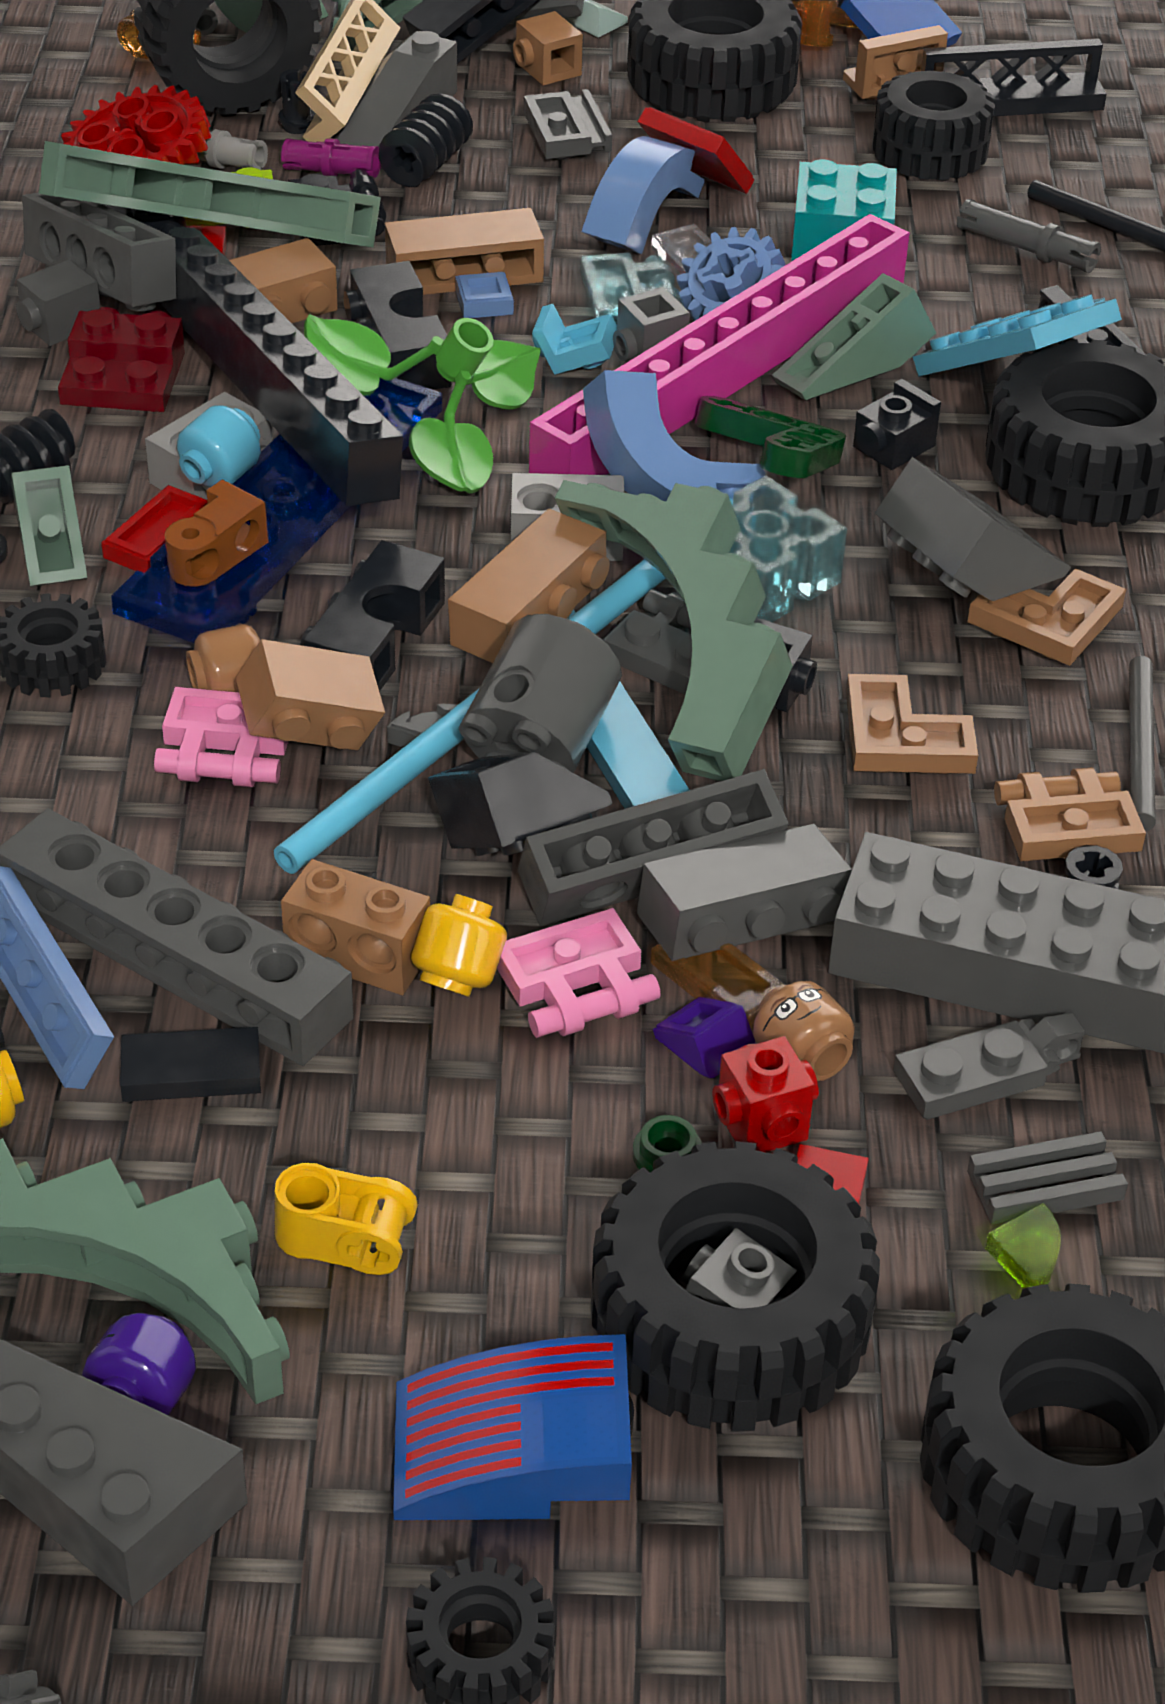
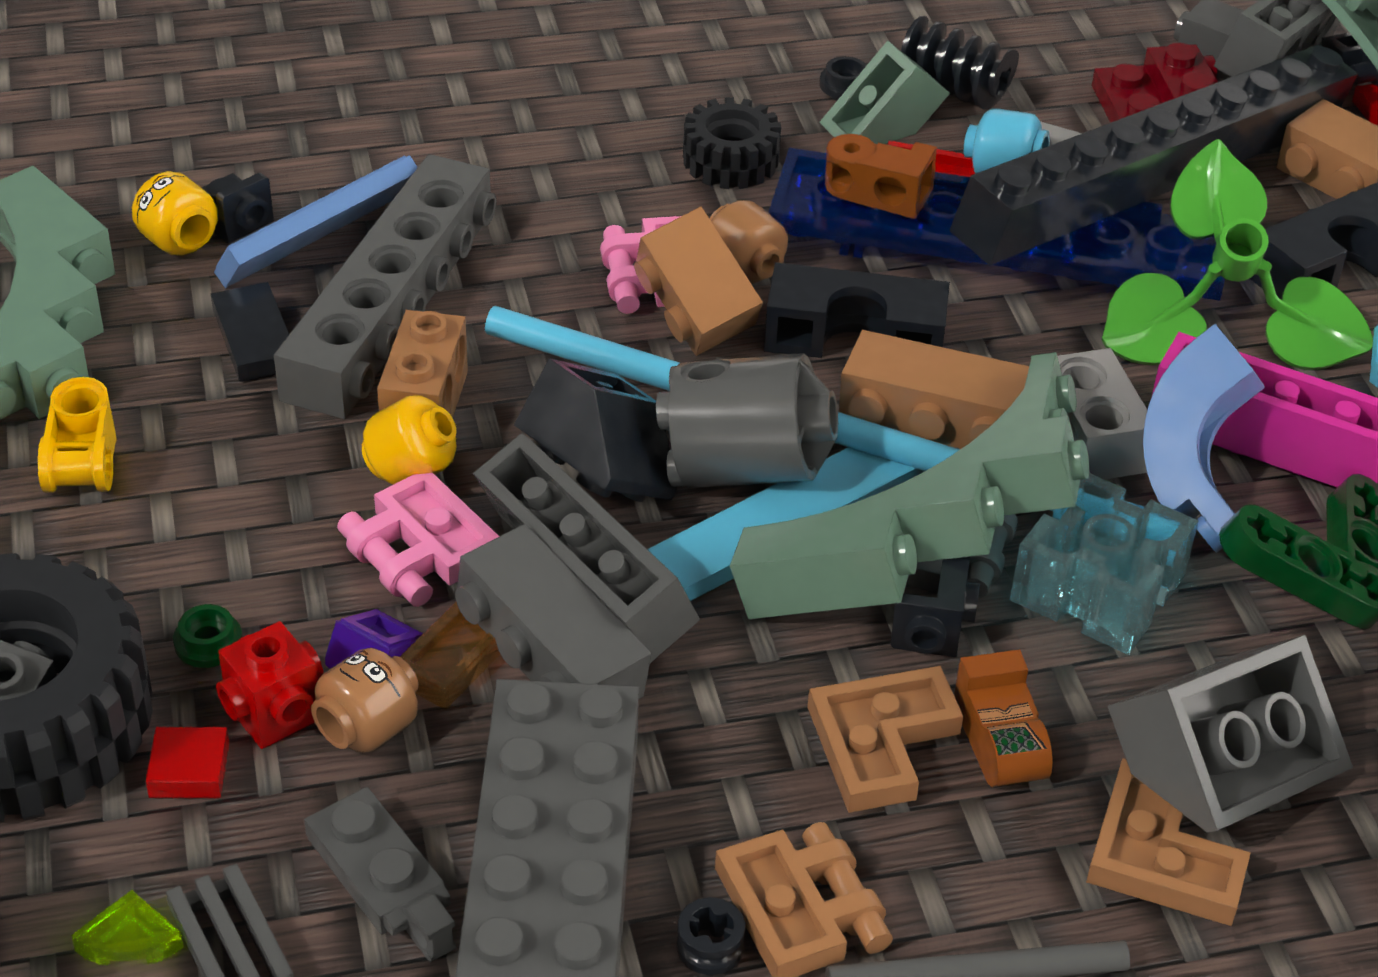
camera: 75 degrees right, 0 degrees up
none -> dark orange leg [954,649,1053,787]

